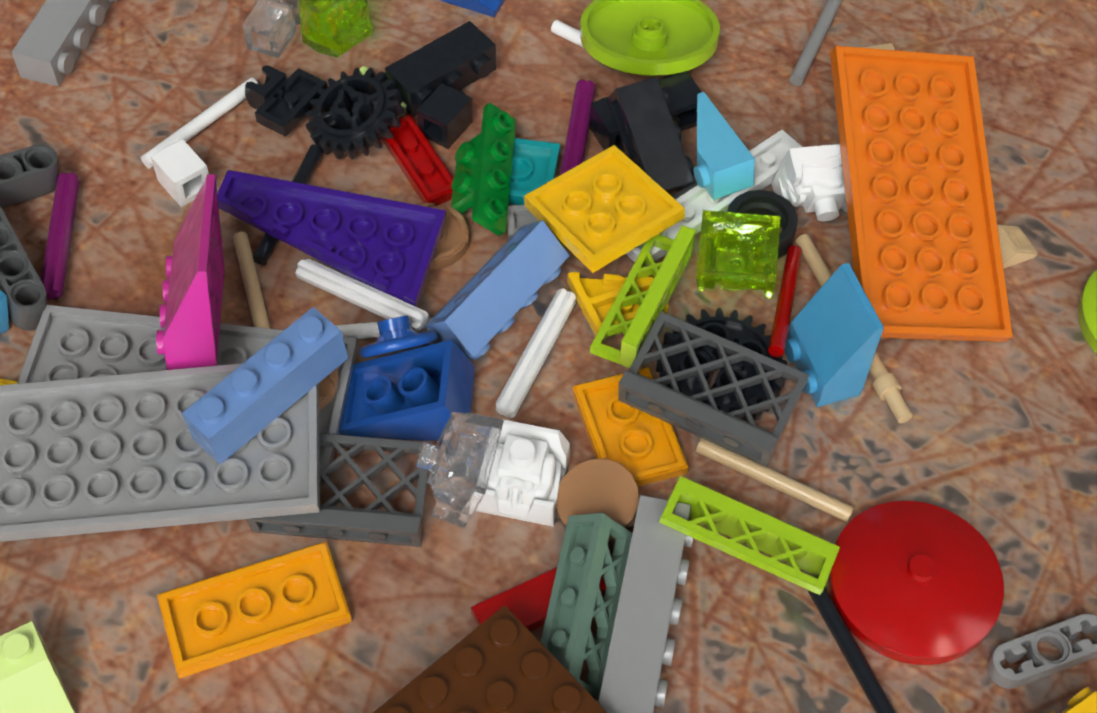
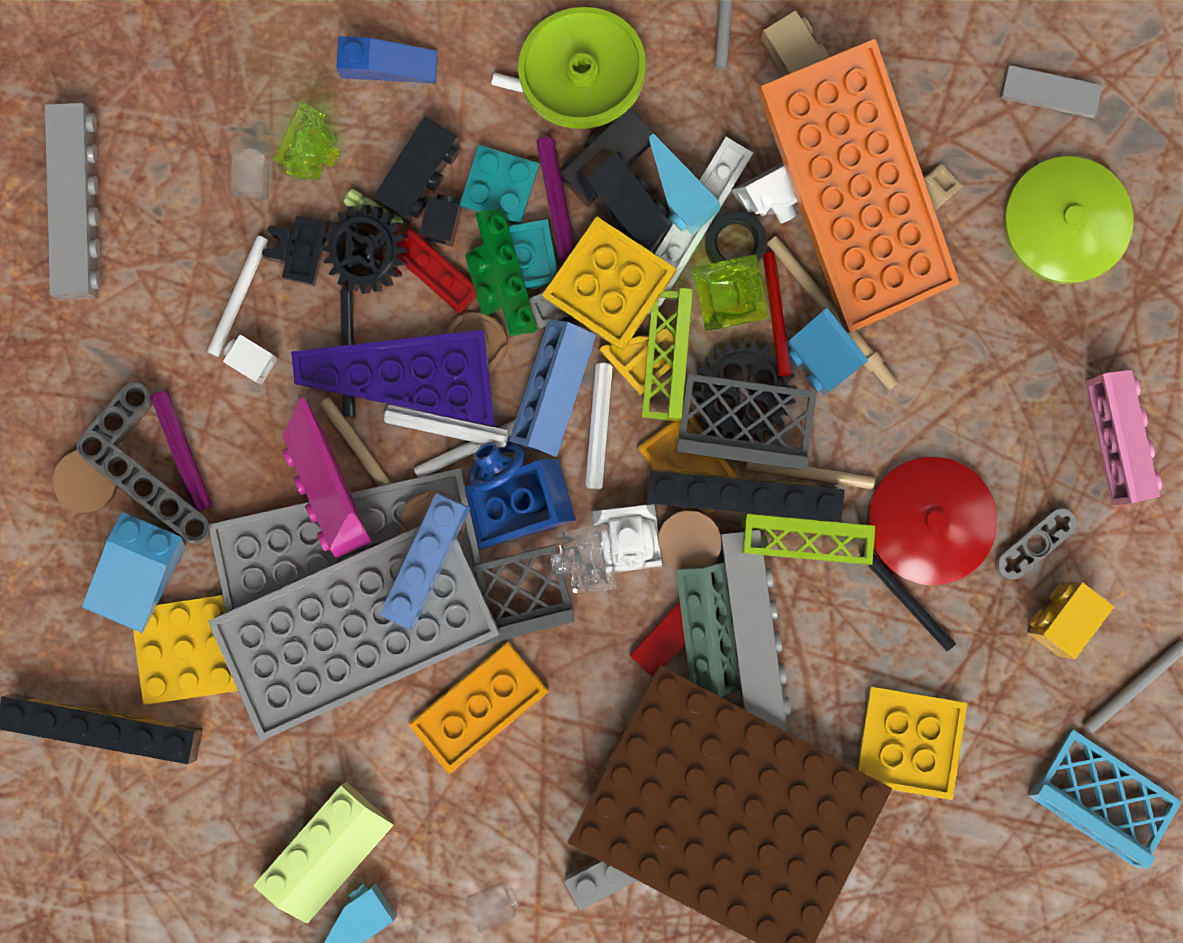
camera: 15 degrees left, 30 degrees up
none -> teal plate [460,145,540,225]
none -> black brick [644,468,845,522]

